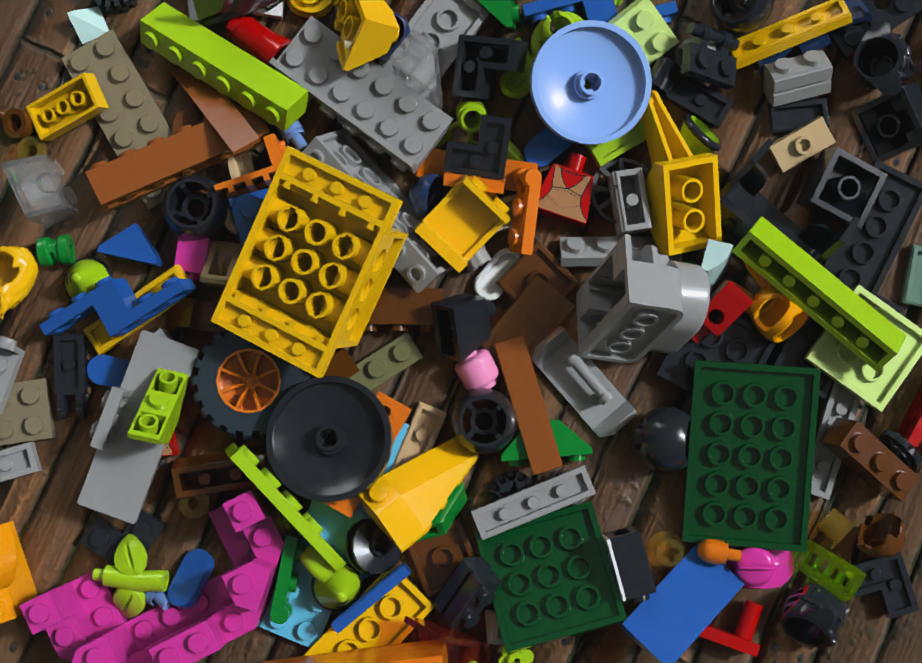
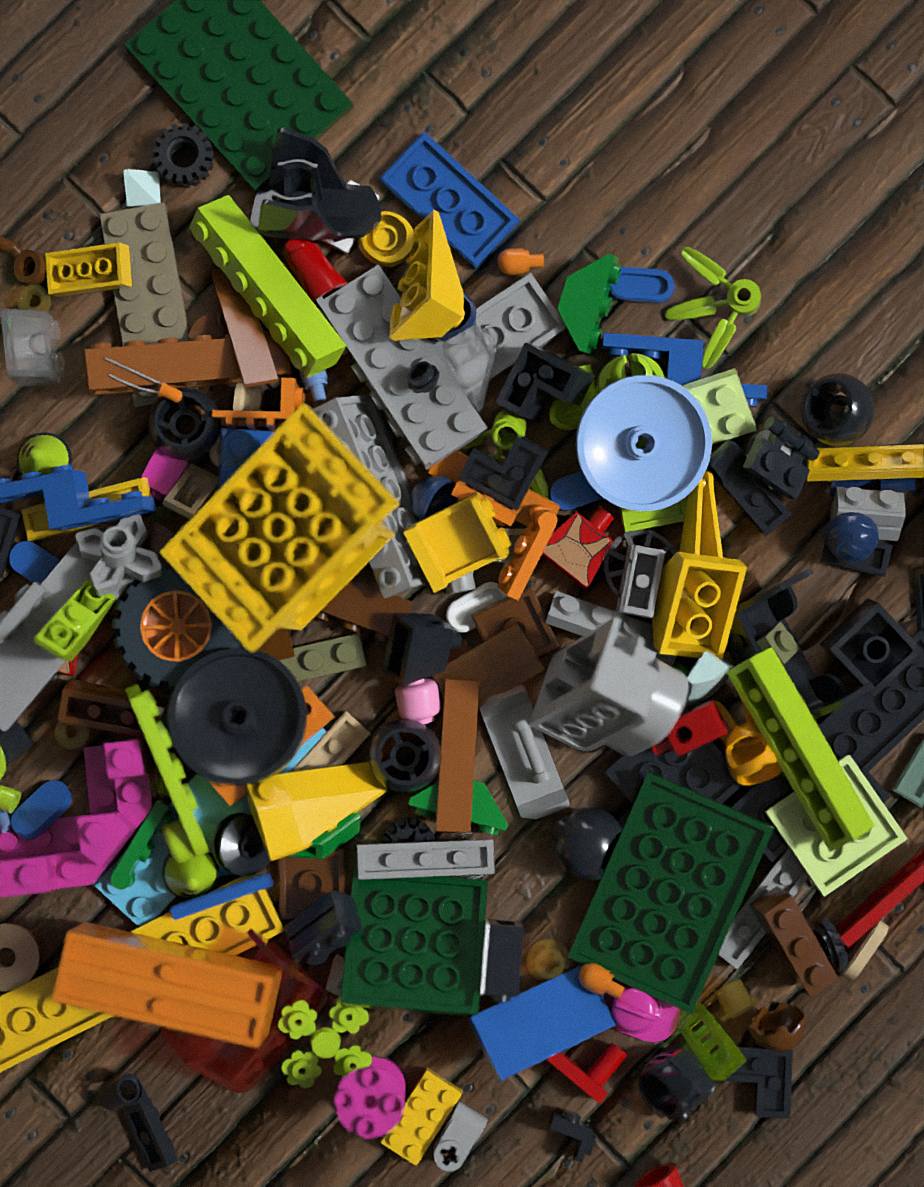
camera: 15 degrees right, 0 degrees up
green wheel [36,234,76,267] -> none
blue slope [97,223,164,268] -> none
hat [680,113,722,155] -> none
tan plate [768,116,835,173] -> none
none -> light grey plant [76,514,162,596]
none -> piece [105,357,183,402]
none -> black plate [407,361,440,393]
none -> olive plate [756,622,800,665]
none -> dark blue piece [825,512,879,564]

